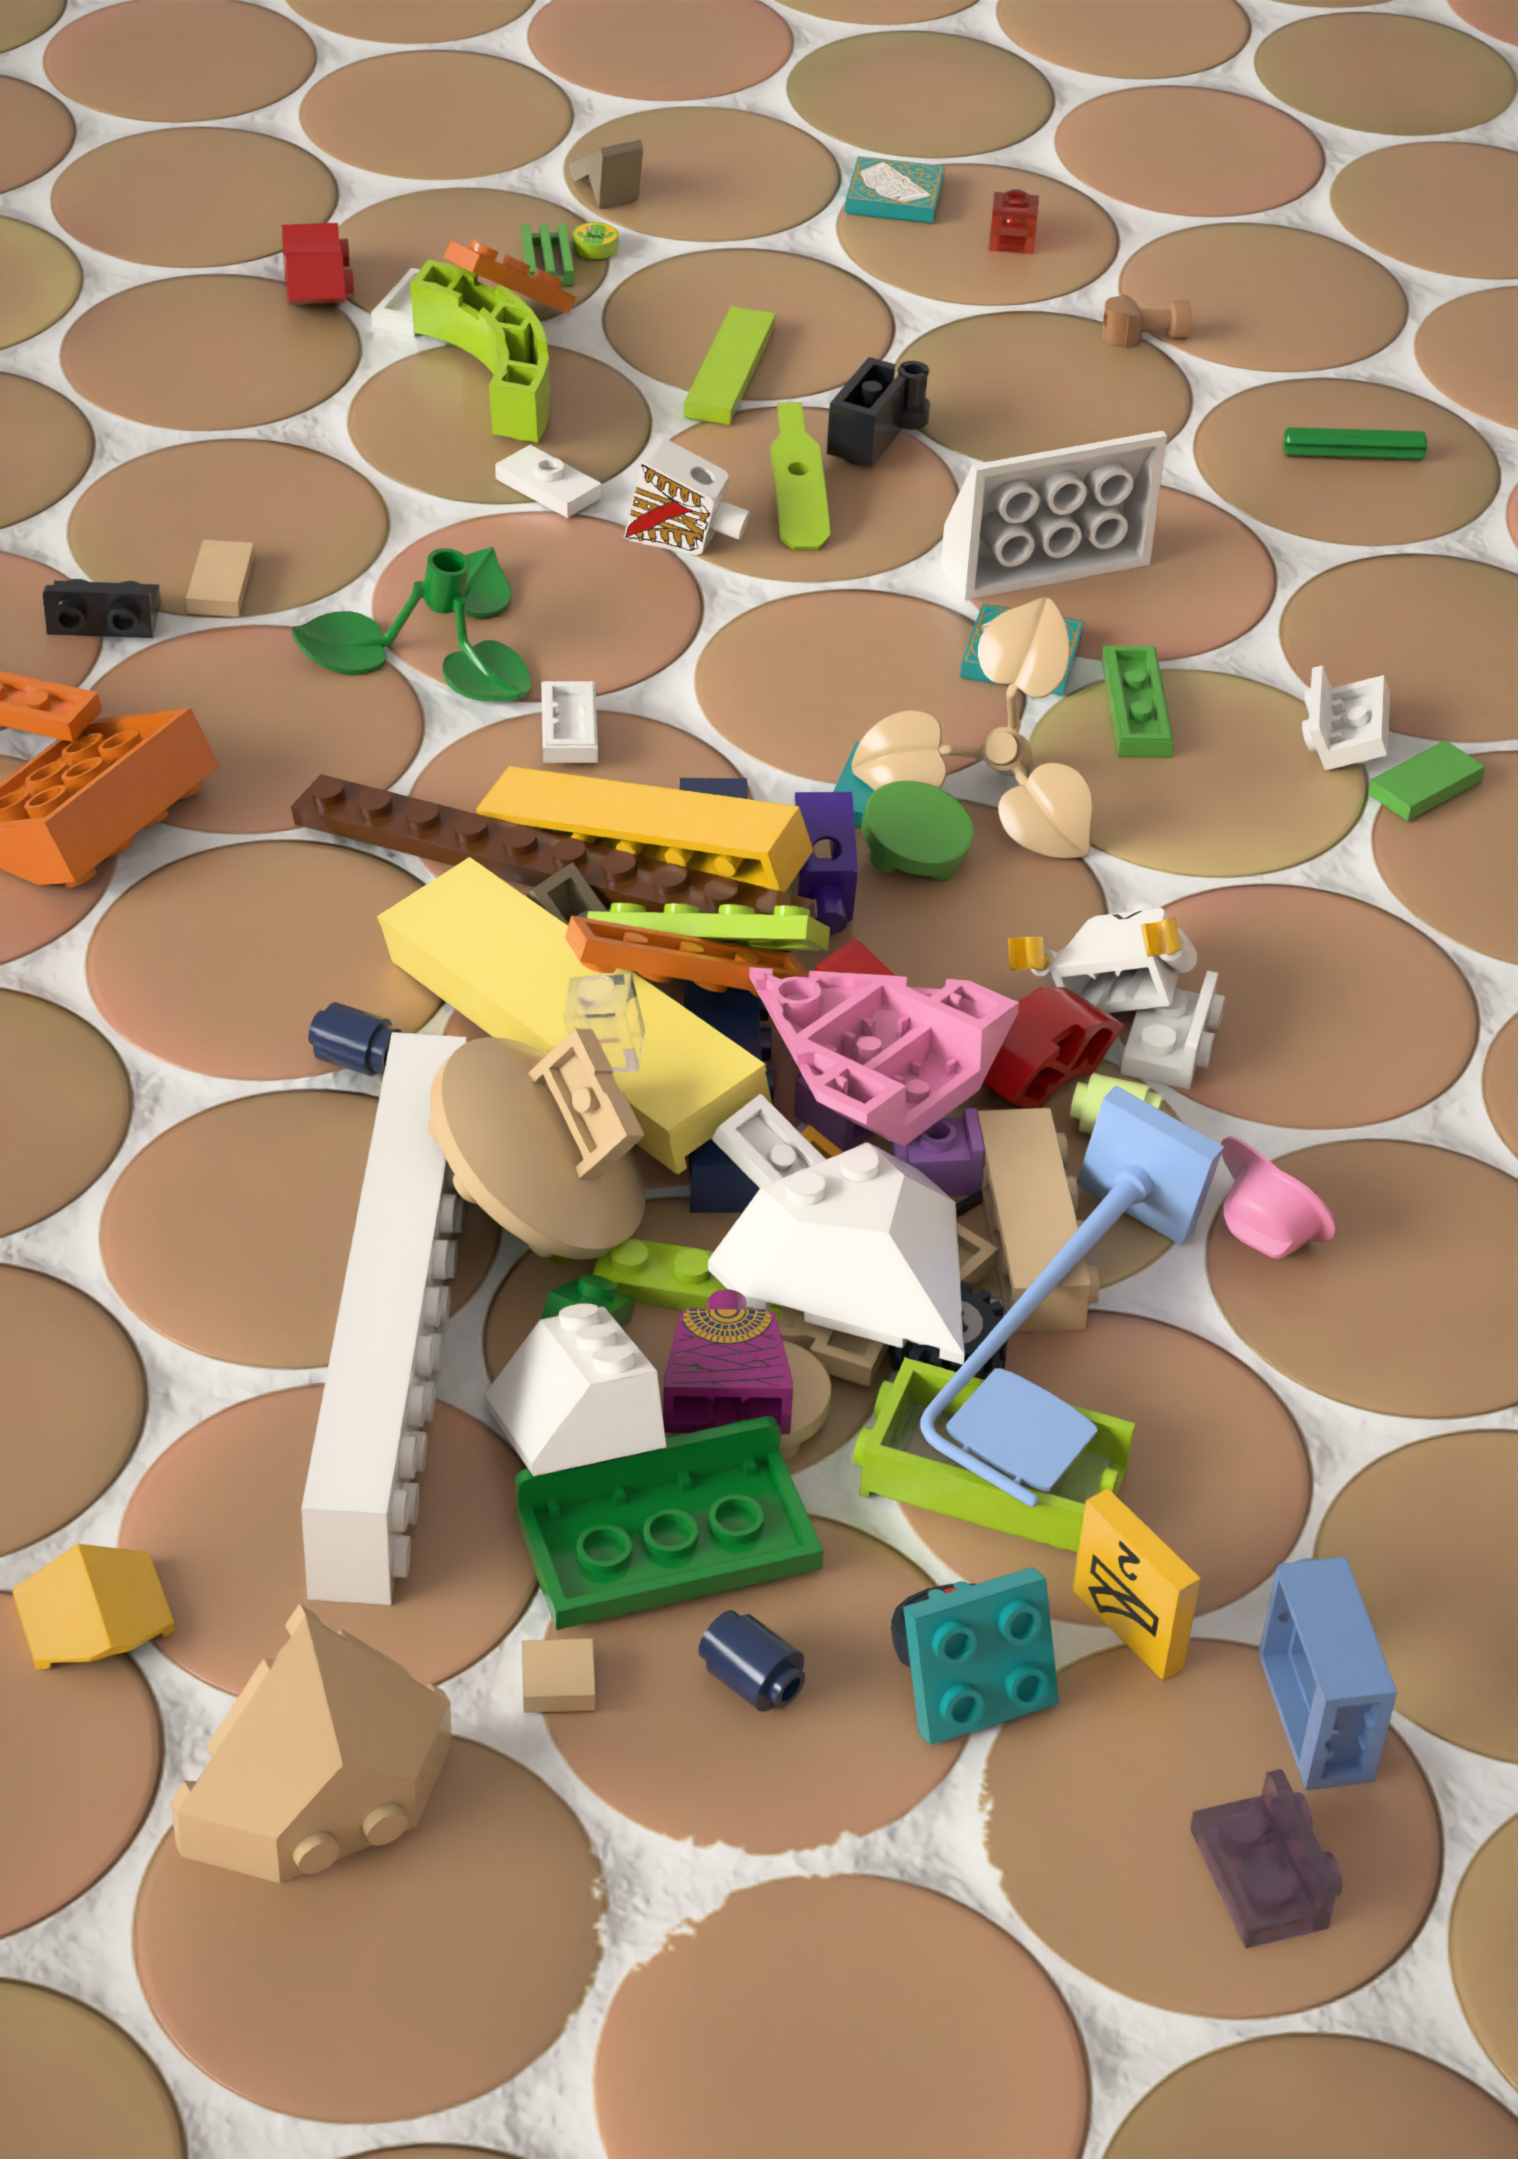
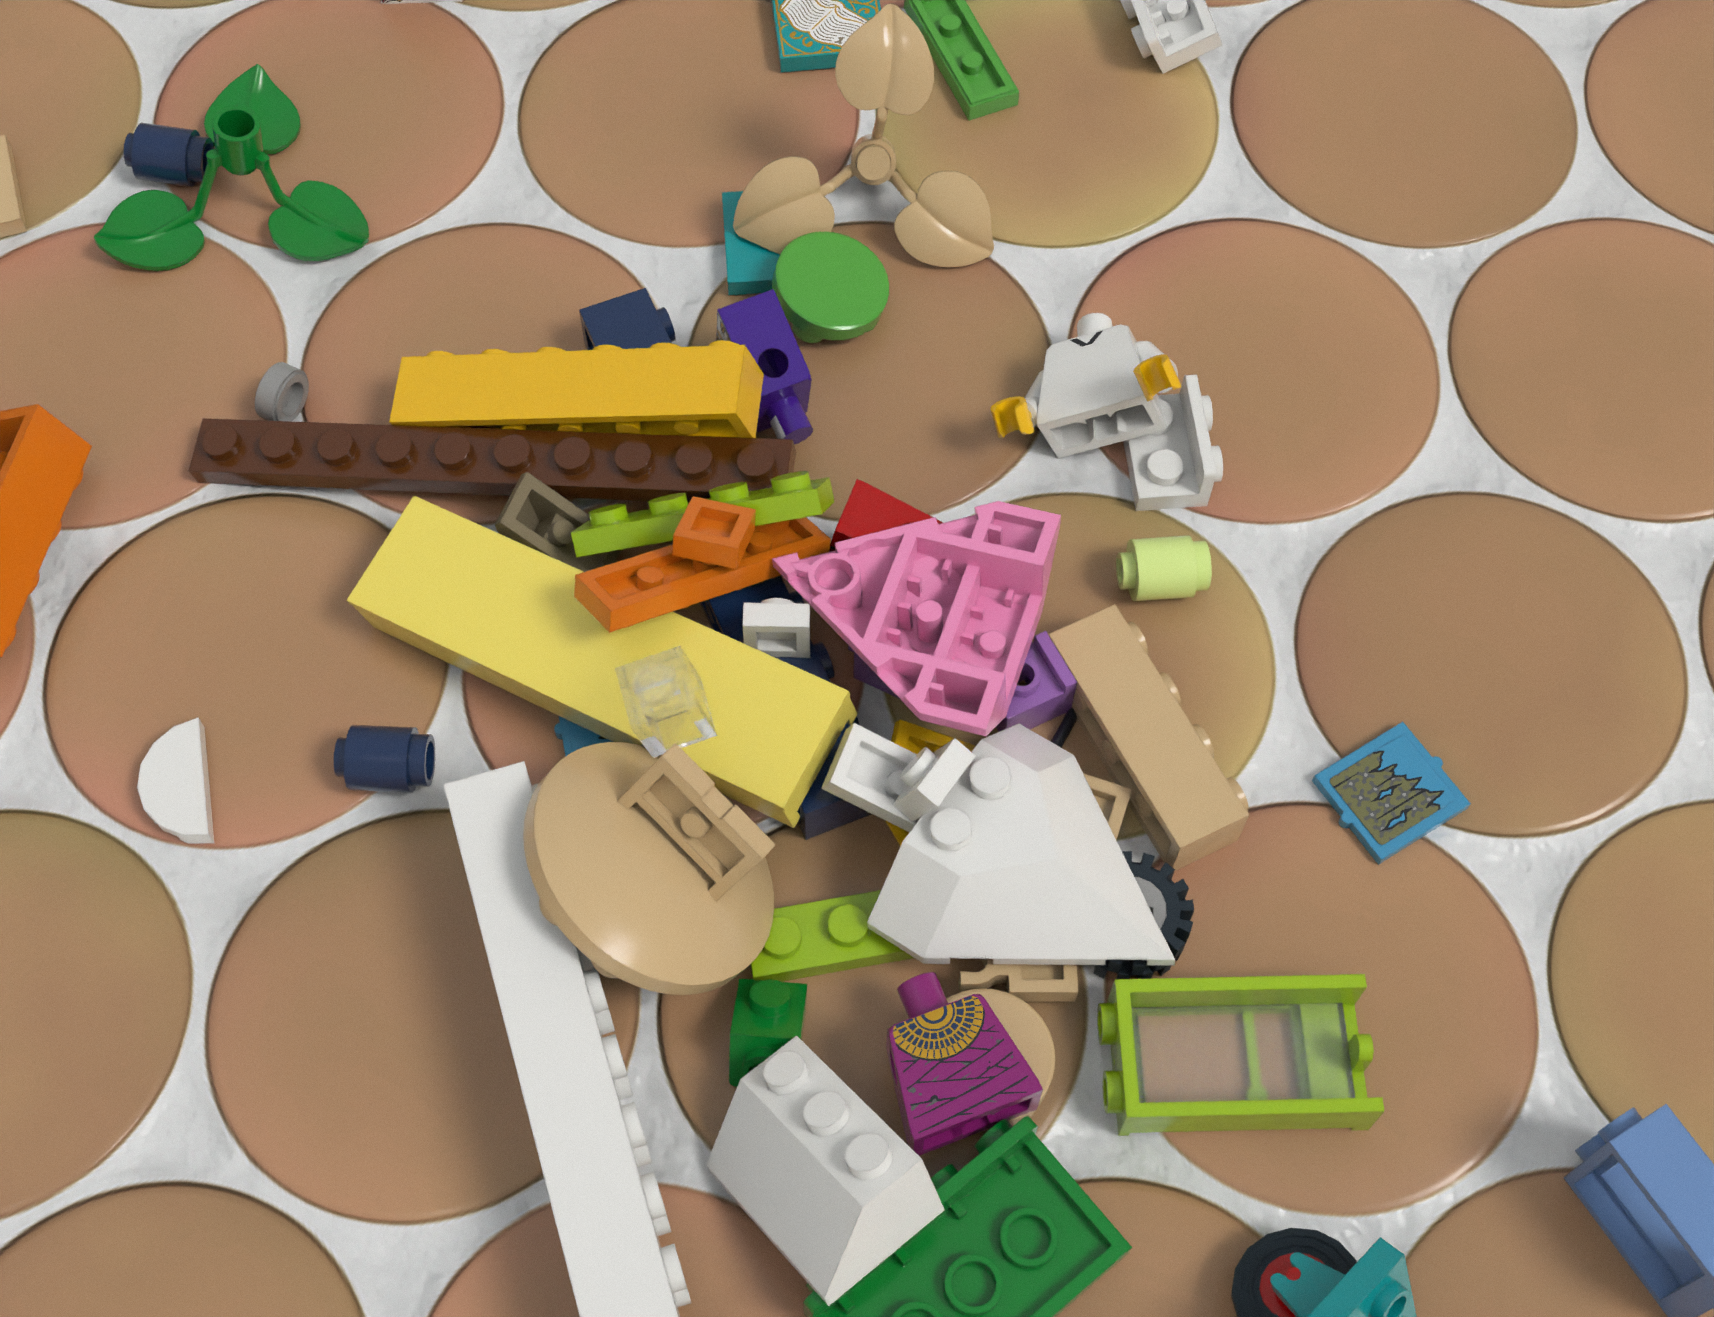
camera: 20 degrees left, 20 degrees up
white plate [541,681,598,763] -> none
light blue piece [920,1085,1224,1507] -> none
red brick [983,987,1125,1109] -> none
yellow tile [1072,1488,1201,1681] -> none
bright pink piece [1221,1136,1337,1259] -> none
bright green tile [1368,740,1485,821] -> none
none -> dark blue brick [124,123,214,187]
none -> white tile [137,717,214,844]
none -> light grey tile [255,362,309,422]
none -> orange plate [673,496,756,569]
none -> white plate [743,598,810,658]
none -> white plate [892,738,976,822]
none -> piece [1312,722,1471,865]

